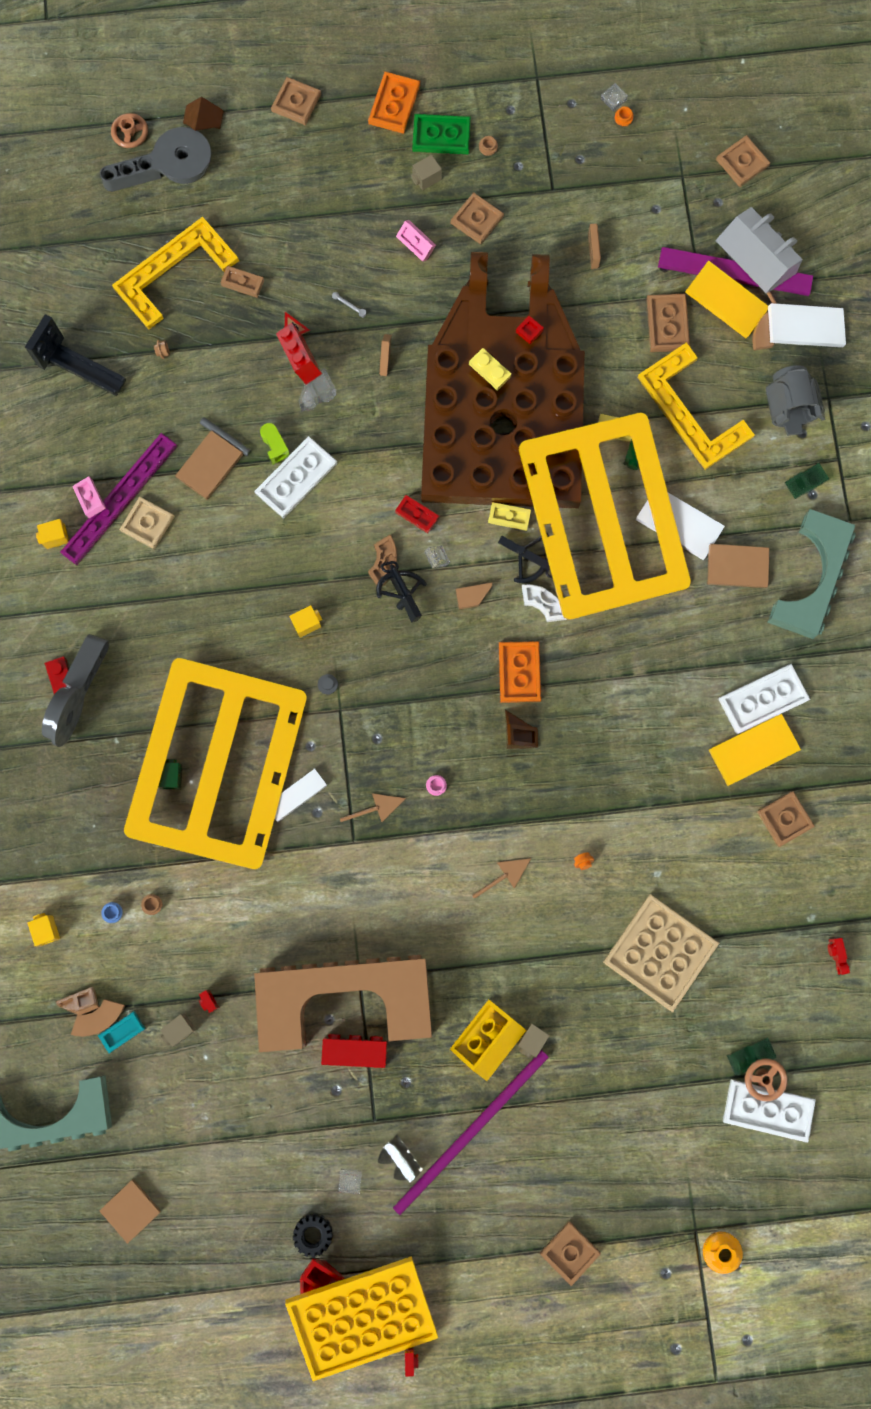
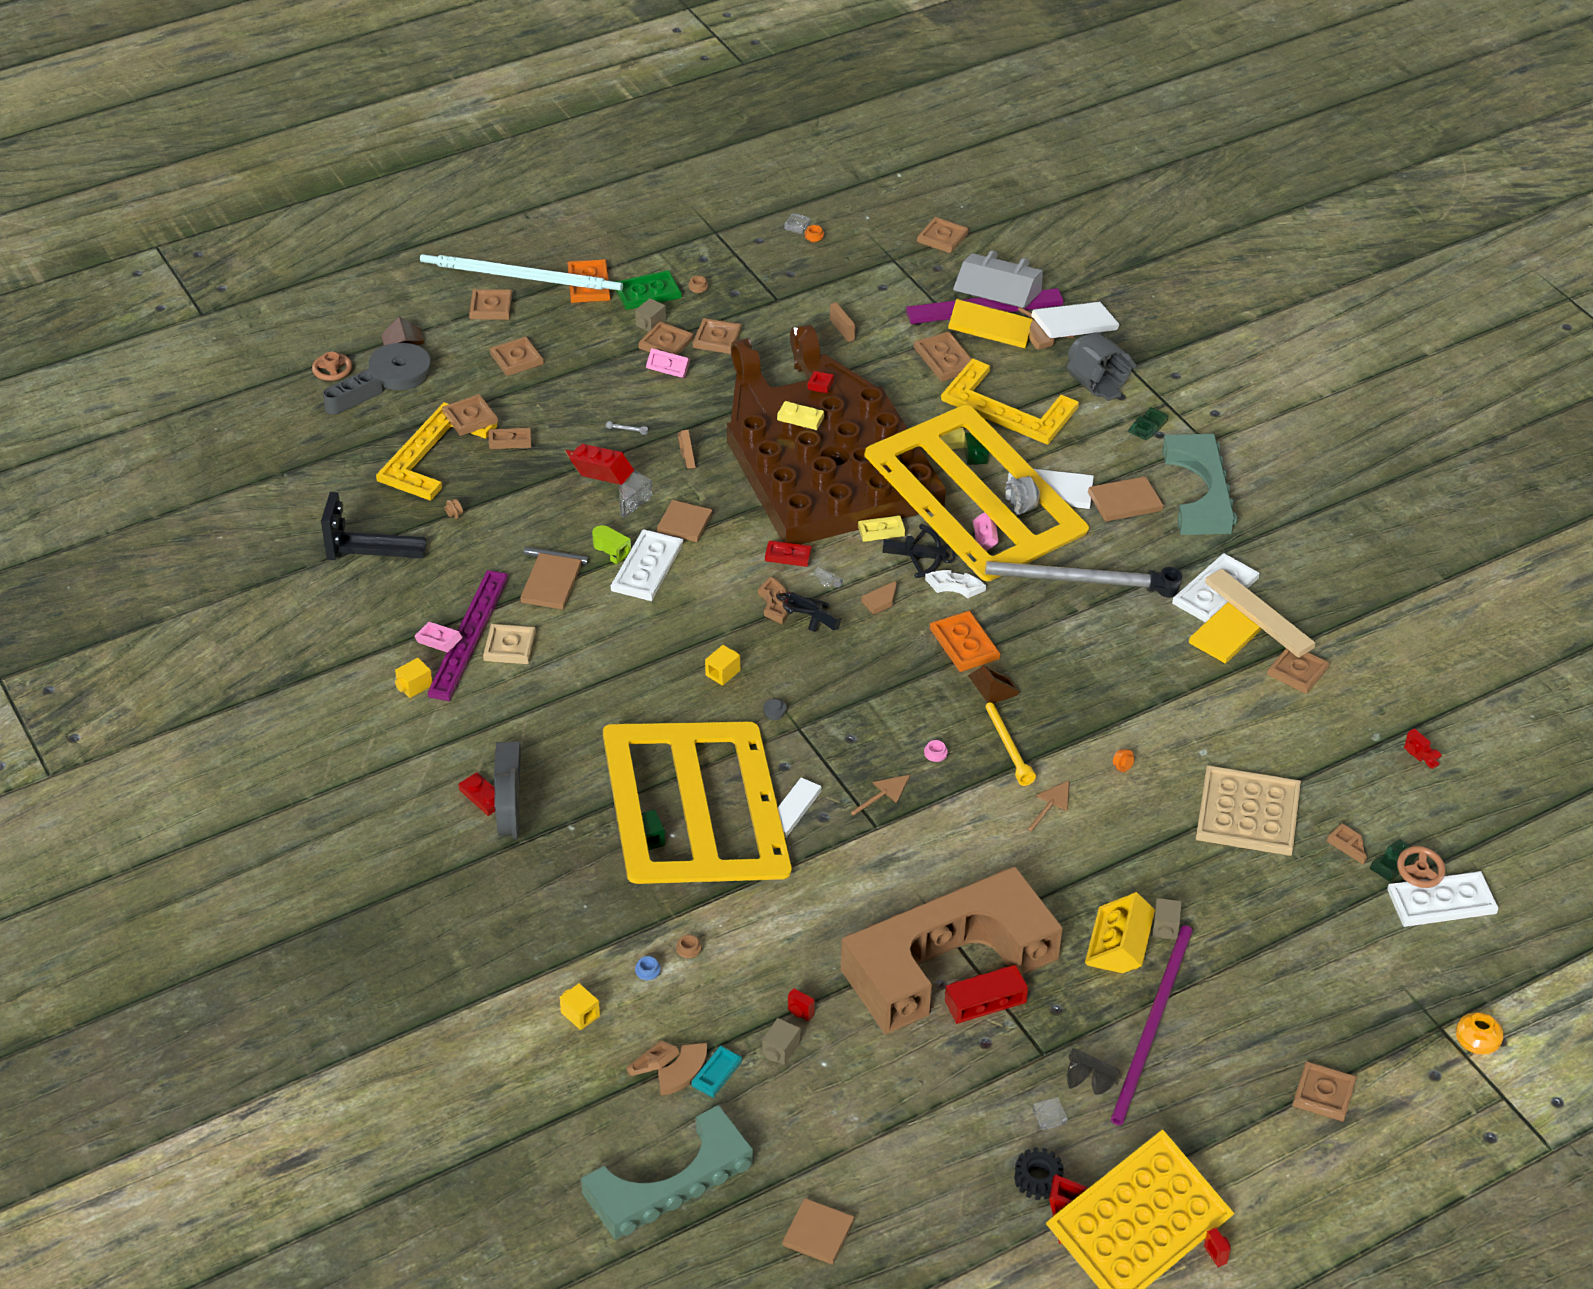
camera: 25 degrees left, 35 degrees down
none -> light aqua axle [420,254,623,291]
none -> medium nougat tile [442,394,498,436]
none -> medium nougat tile [490,337,543,376]
none -> medium nougat tile [638,321,693,355]
none -> medium nougat tile [657,500,712,542]
none -> bright pink plate [973,512,999,551]
none -> flat silver piece [985,561,1182,598]
none -> yellow piece [986,702,1036,786]
none -> light grey hair [1005,476,1040,515]
none -> tan tile [1205,569,1315,658]
none -> medium nougat tile [1327,823,1367,865]

